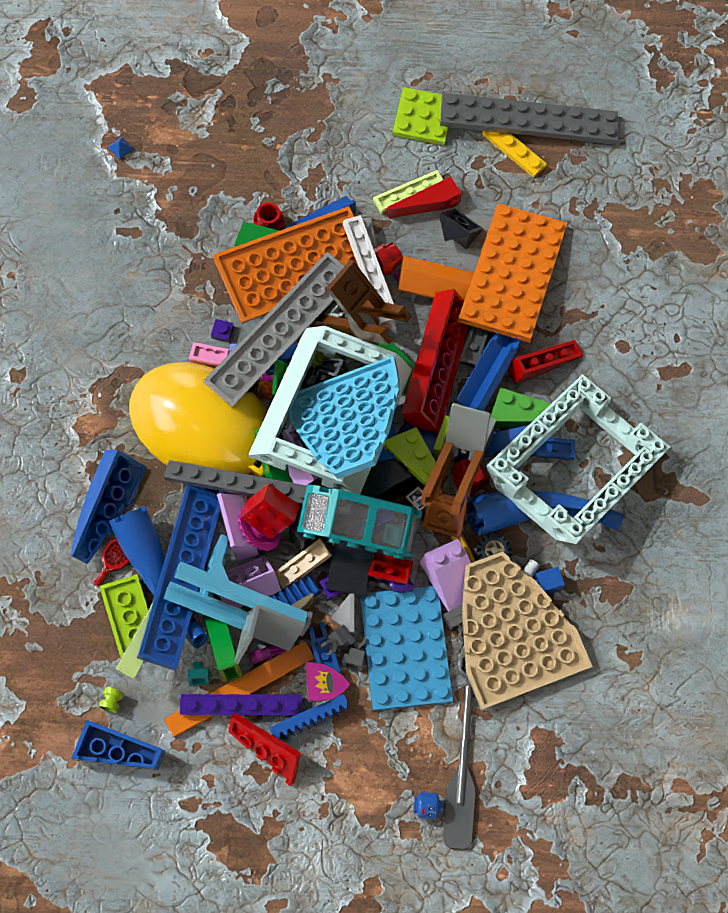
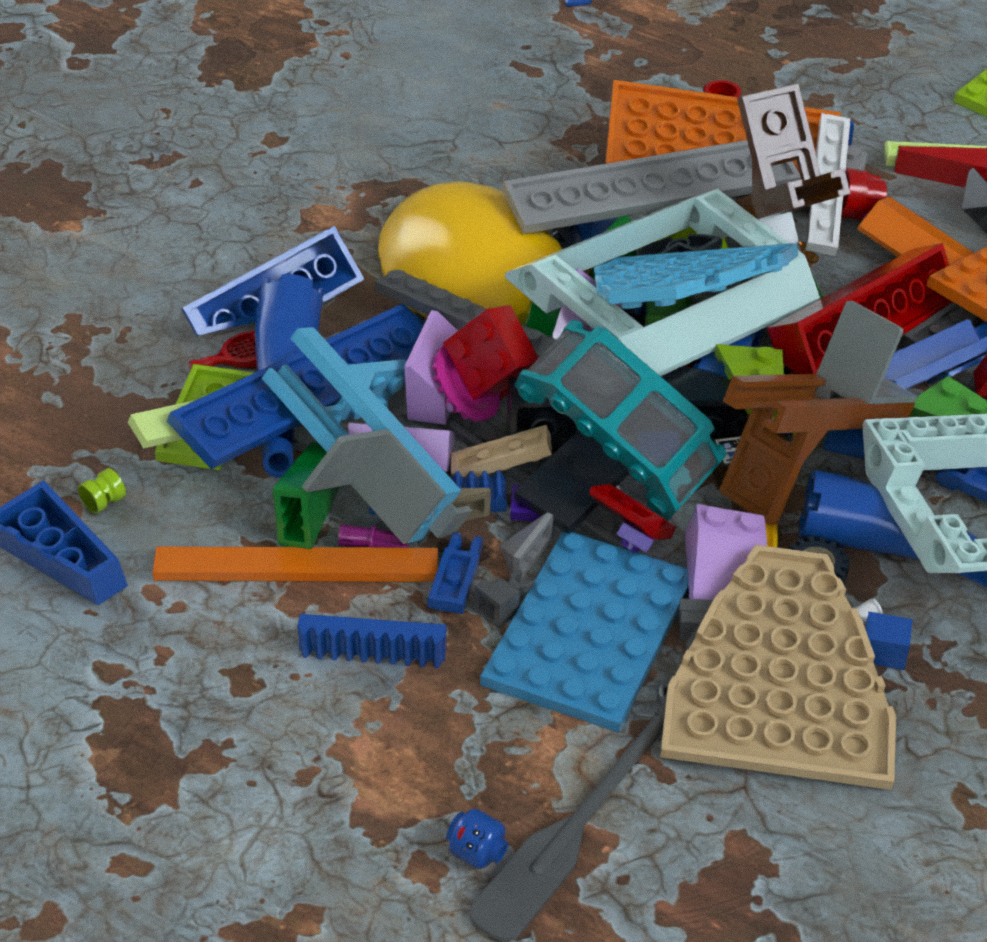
camera: 30 degrees right, 25 degrees down
dark purple plate [180,694,302,716] -> none
teal tile [187,661,209,686] -> none
red wing [228,713,301,787] -> none
dark pink shield [305,662,350,702] -> none
dark grey piece [321,624,355,656] -> none
red piece [450,458,490,495] -> none

